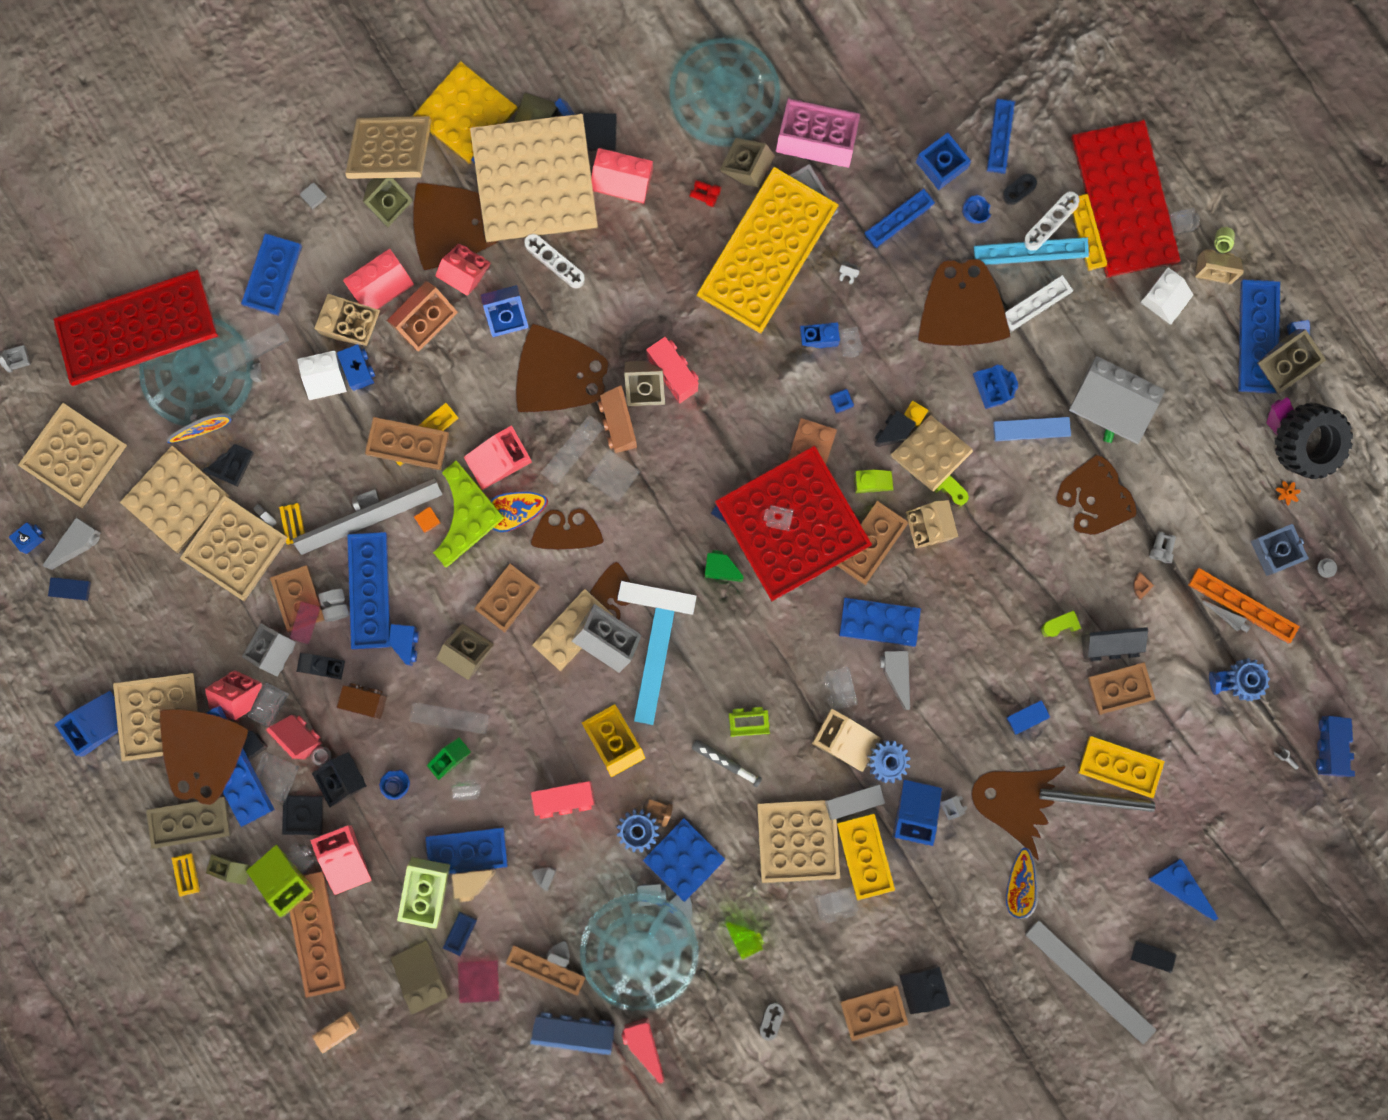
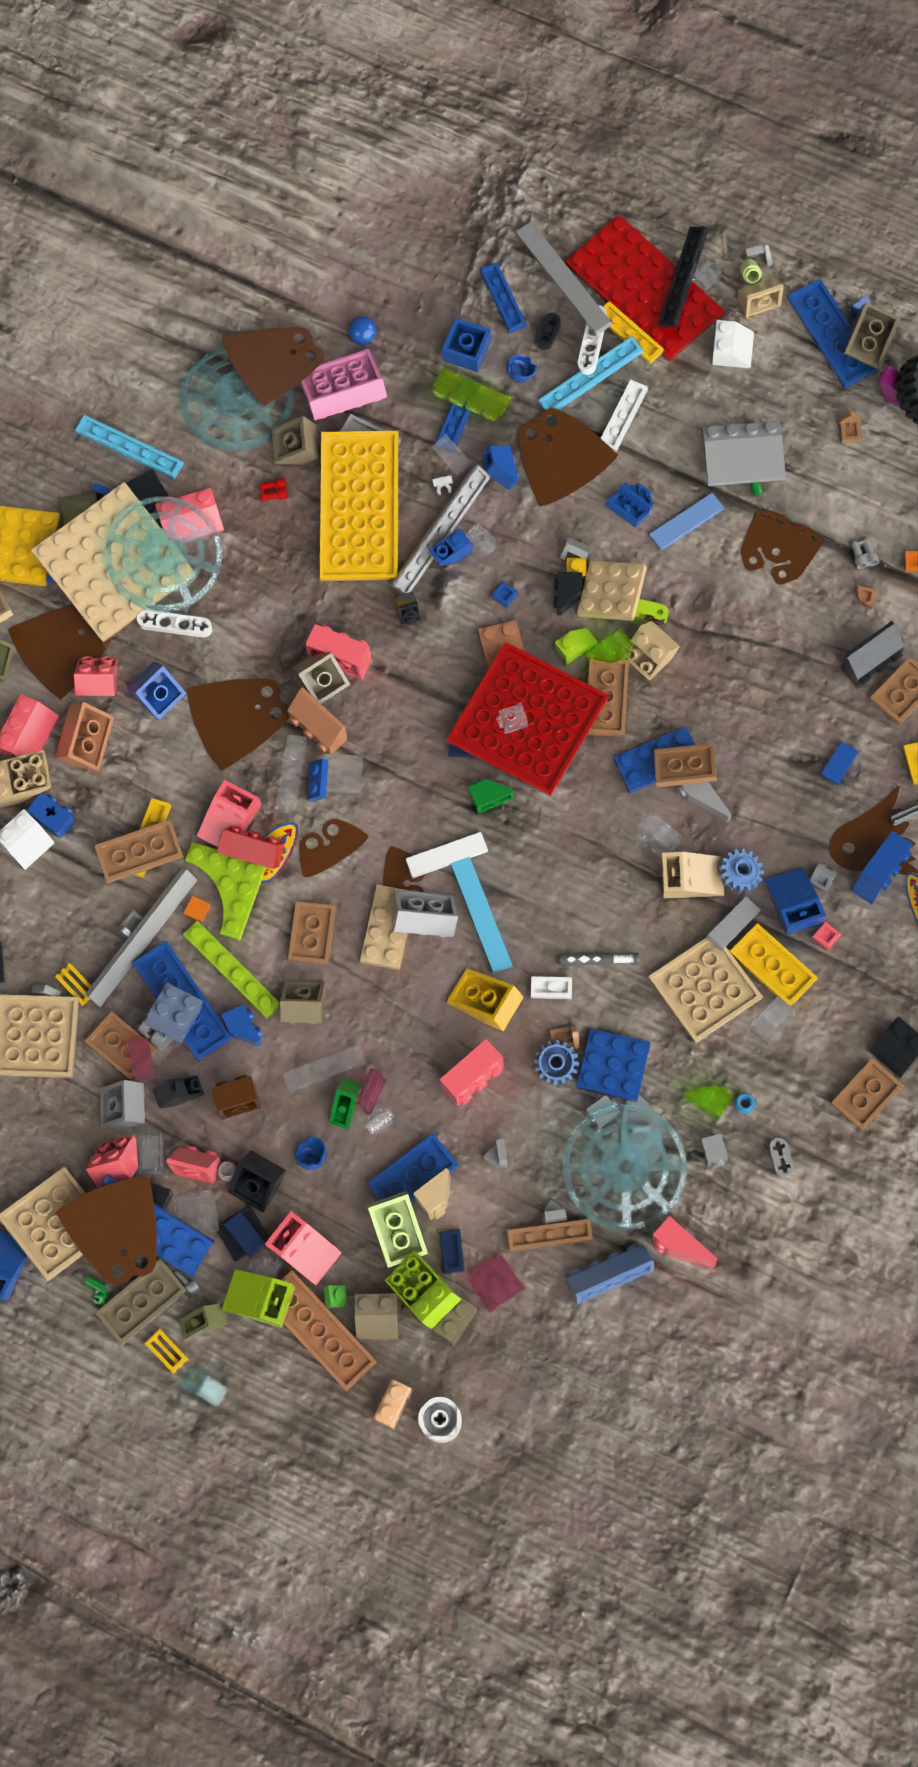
camera: 20 degrees left, 10 degrees down
lime window [729,707,770,737] -> none
lime leg [1041,611,1081,638] -> none
none -> medium azure tile [75,415,184,480]
none -> green arm [84,1275,108,1305]
none -> clear light blue dish [105,496,222,612]
none -> sand blue brick [145,983,203,1043]
none -> light grey hand [174,1270,200,1294]
none -> clear light blue slope [181,1368,228,1407]
none -> lime plate [183,921,280,1019]
none -> brick [217,825,285,869]
none -> reddish brown piece [222,327,324,405]
none -> dark blue tile [224,1212,266,1258]
none -> blue plate [307,758,328,802]
none -> bright green plate [323,1285,348,1308]
none -> blue hair [348,316,377,345]
none -> clear pink tile [355,1069,386,1114]
none -> dark tan slope [355,1294,399,1340]
none -> lime slope [385,1250,461,1329]
none -> light grey tile [390,464,491,595]
none -> black slope [394,591,420,625]
none -> white brick [418,1397,462,1443]
none -> clear tile [432,434,472,476]
none -> clear neon green windscreen [433,368,512,421]
none -> blue slope [482,446,519,489]
none -> light grey tile [516,222,612,335]
none -> white plate [531,976,572,999]
none -> light grey tile [560,537,592,561]
none -> clear neon green slope [586,628,635,663]
none -> medium nougat plate [654,743,717,787]
none -> black tile [658,226,709,328]
none -> light grey brick [700,1134,728,1168]
none -> dark azure plate [734,1093,755,1114]
none -> light grey tile [743,244,772,266]
none -> coral tile [812,921,841,950]
none -> medium nougat tile [838,411,862,444]
none -> blue wedge [852,831,913,904]

